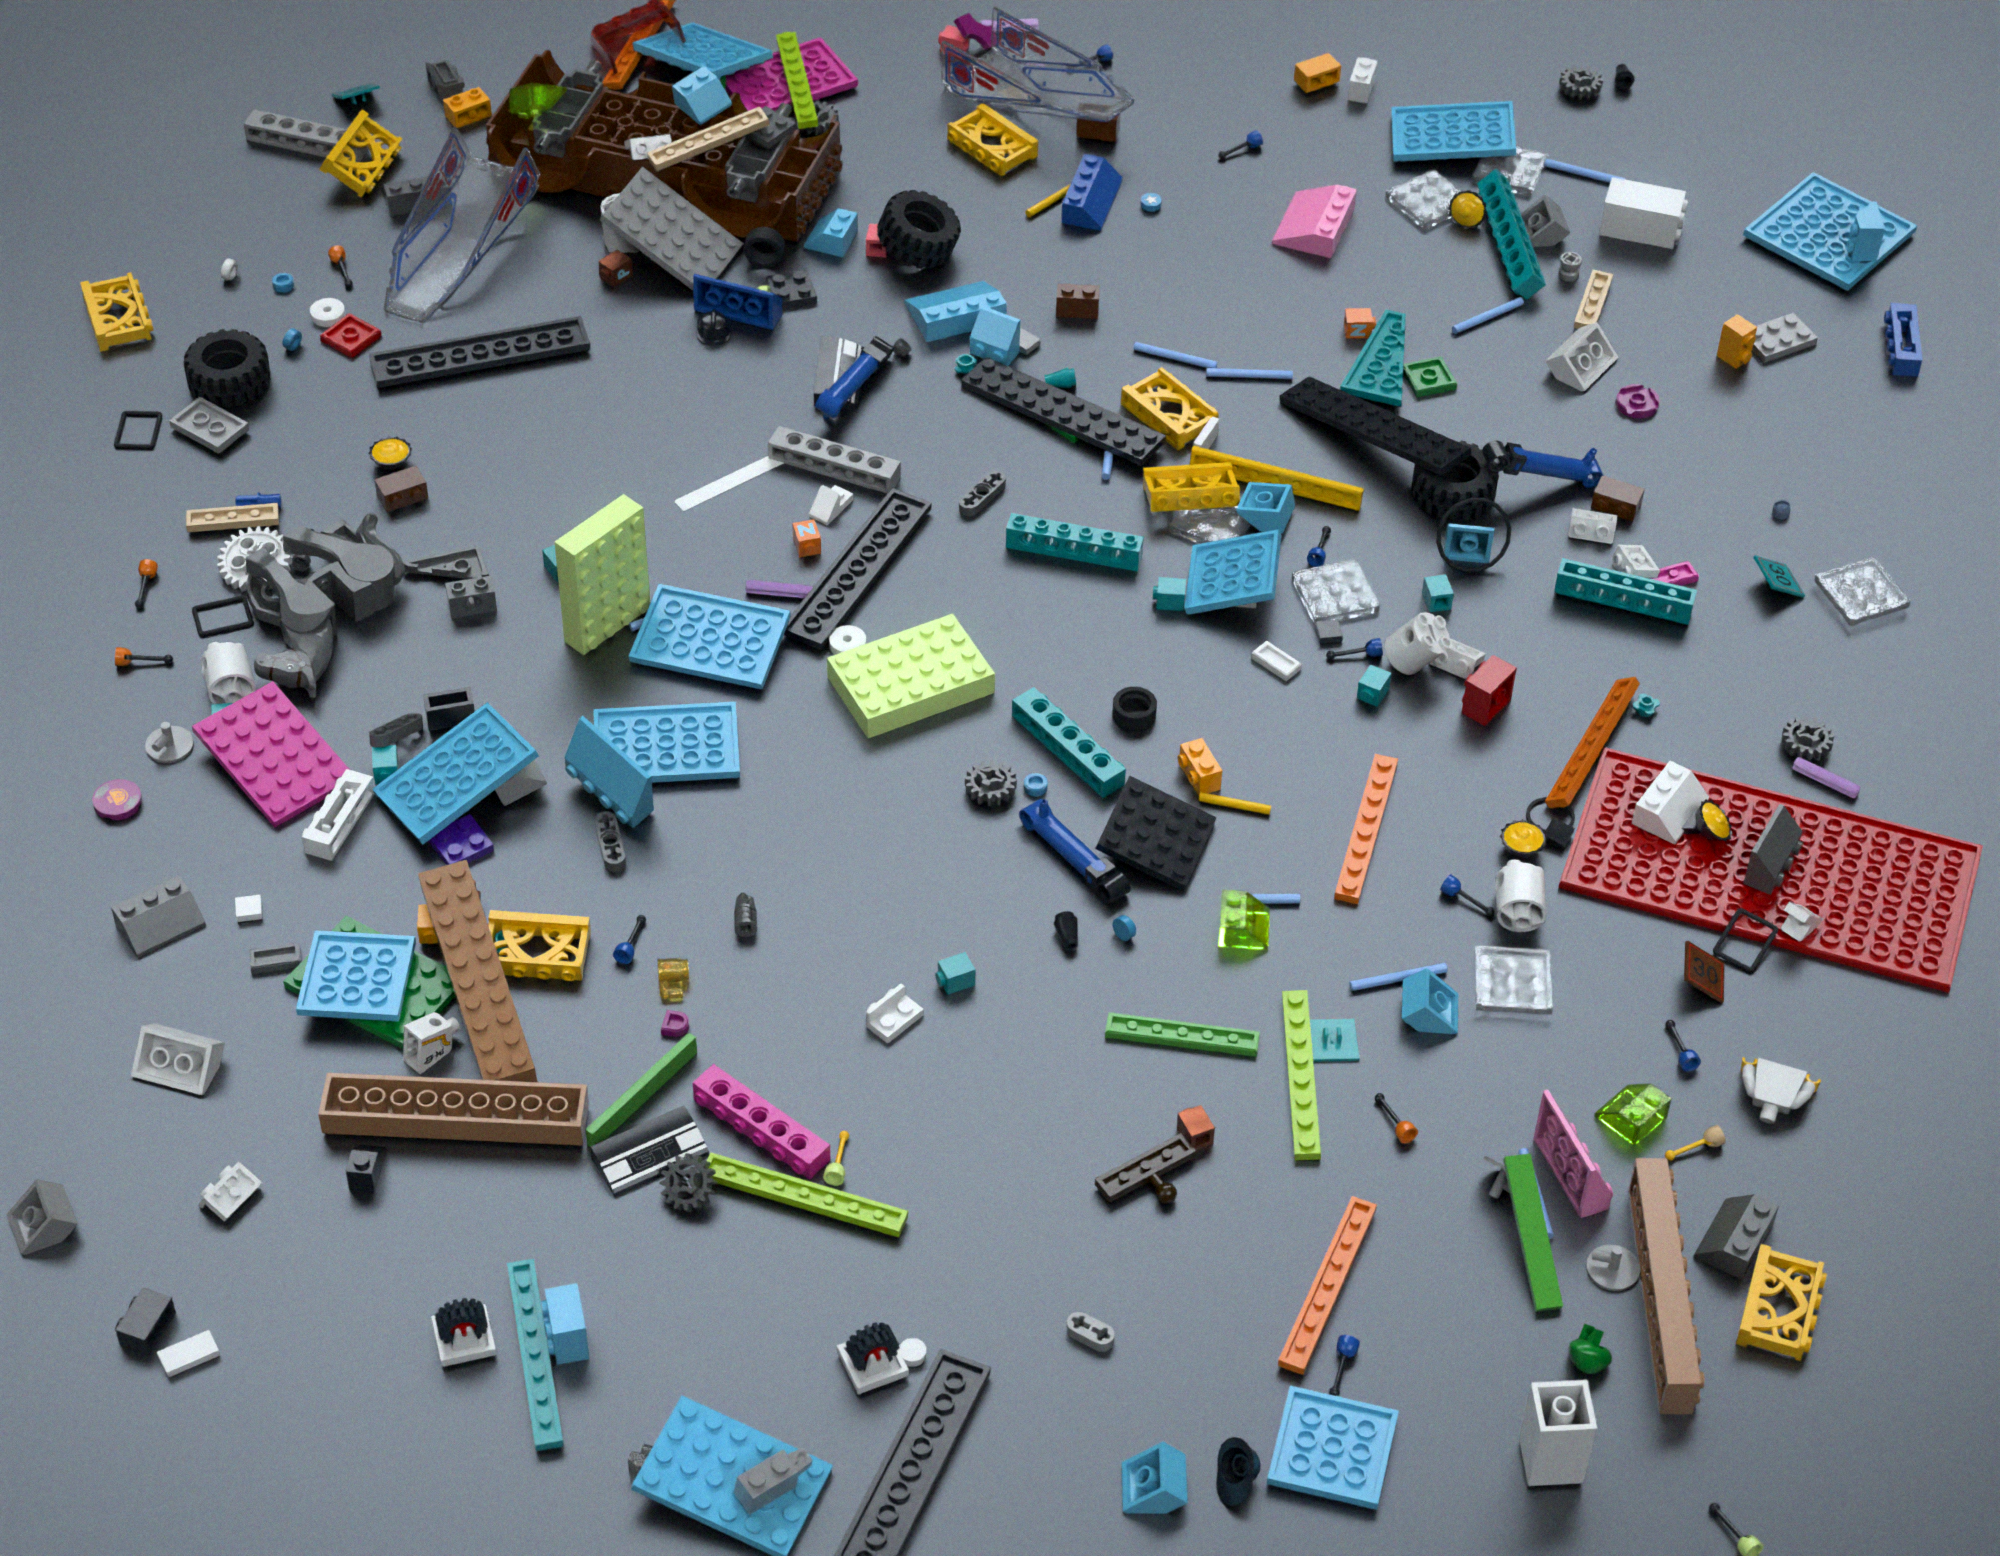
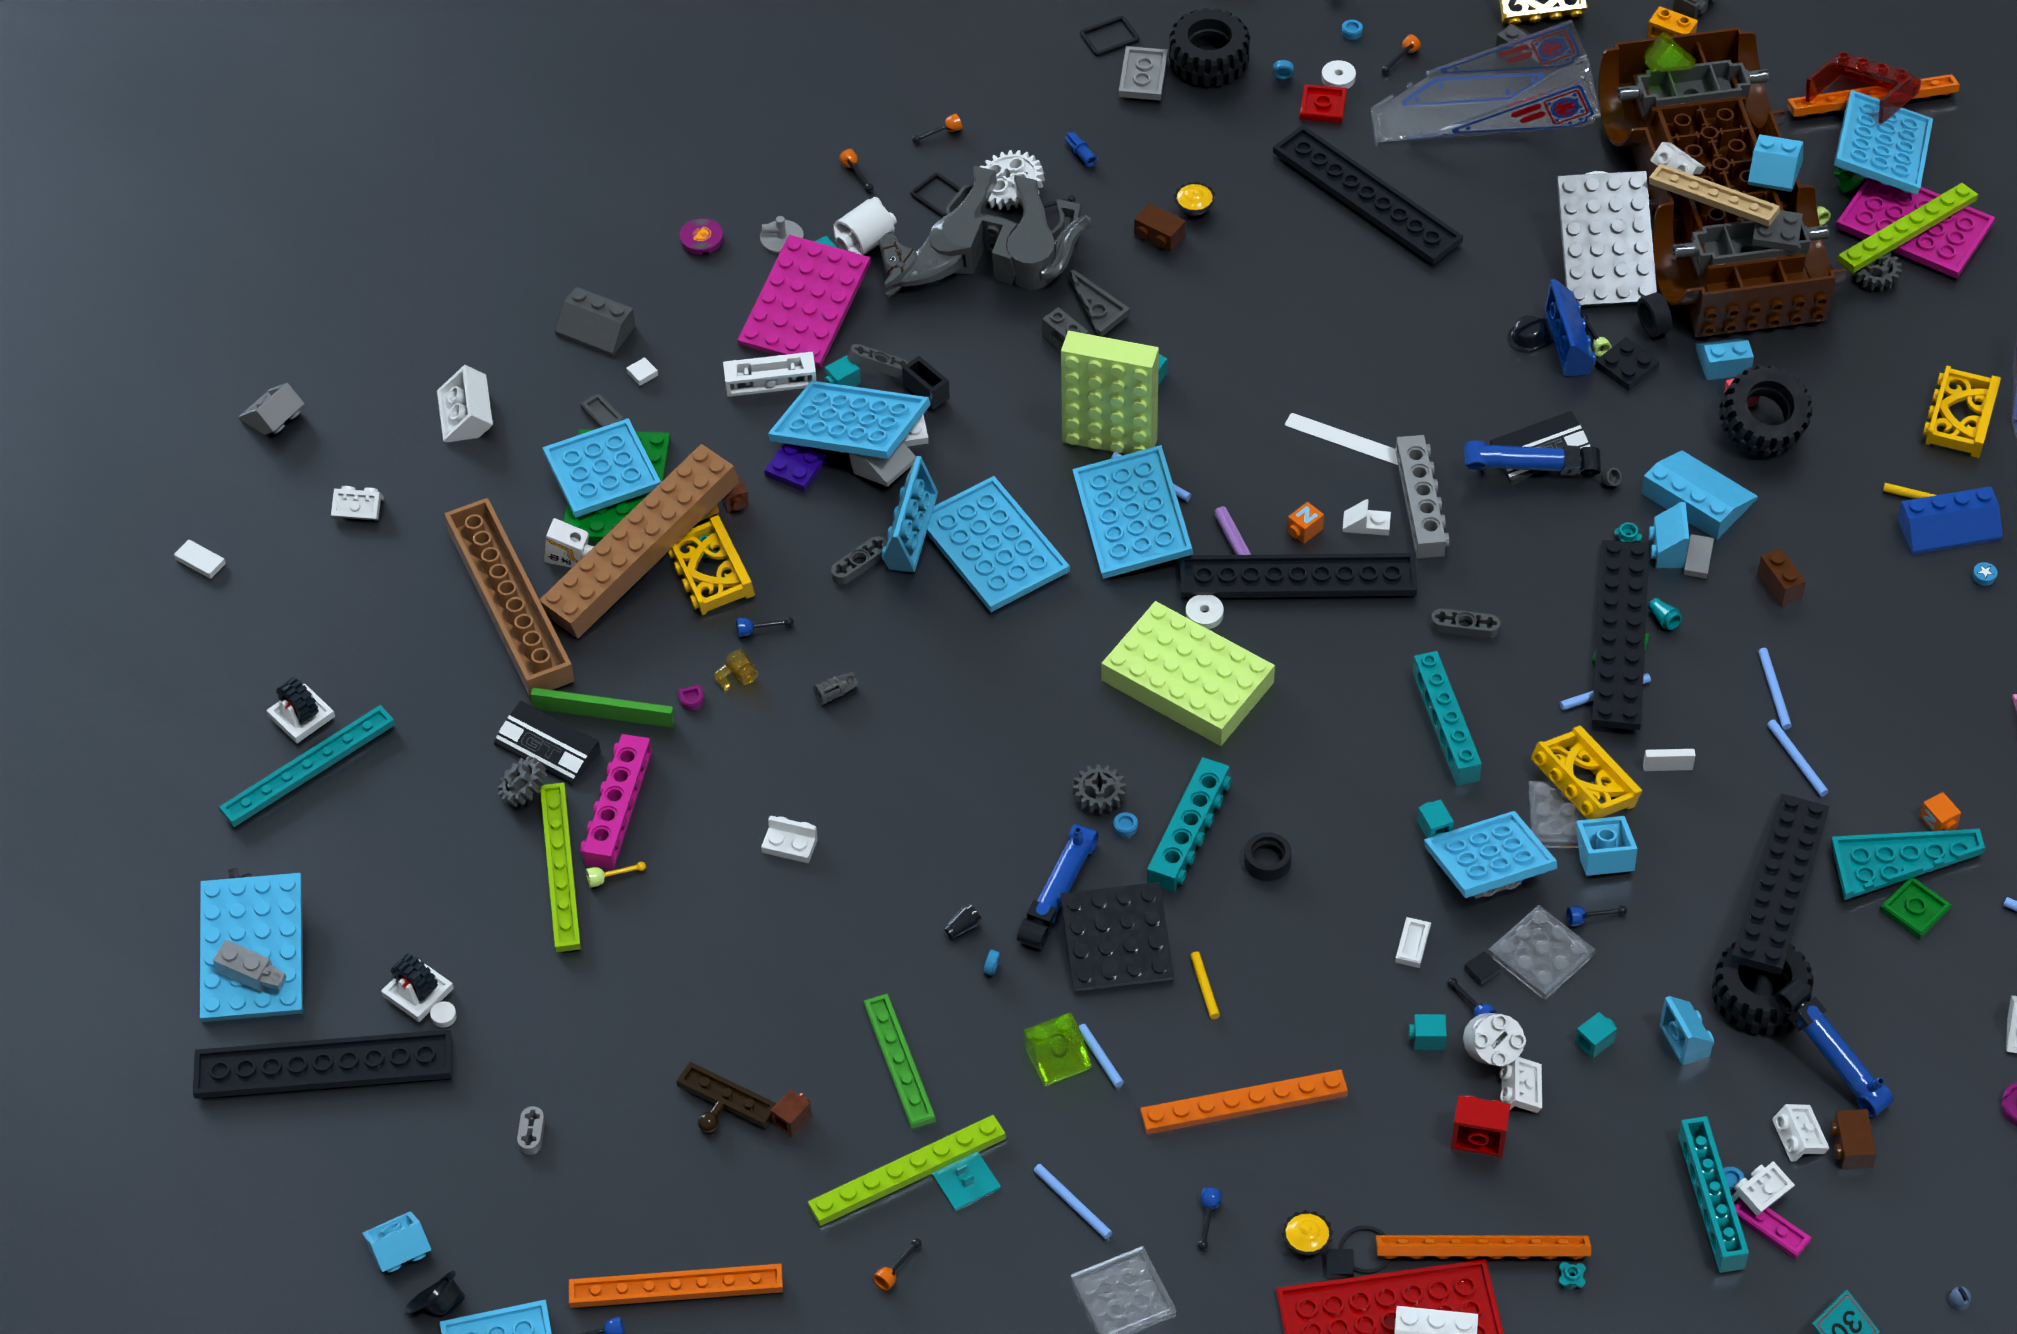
camera: 65 degrees right, 5 degrees up
brick [115,1287,176,1355] -> none
tan plate [186,503,279,532] -> none
black slope [346,1145,387,1193] -> none
medium azure brick [541,1283,589,1365] -> none
copper brick [598,250,633,287] -> none
teal brick [935,952,976,995] -> none
yellow fence [1121,367,1219,450] -> none
light orange brick [1177,738,1222,796] -> none
yellow tile [1190,446,1364,511] -> none
medium azure slope [1401,968,1458,1035] -> none
black piece [1436,498,1512,572] -> none
white cylinder [1495,859,1547,932] -> none

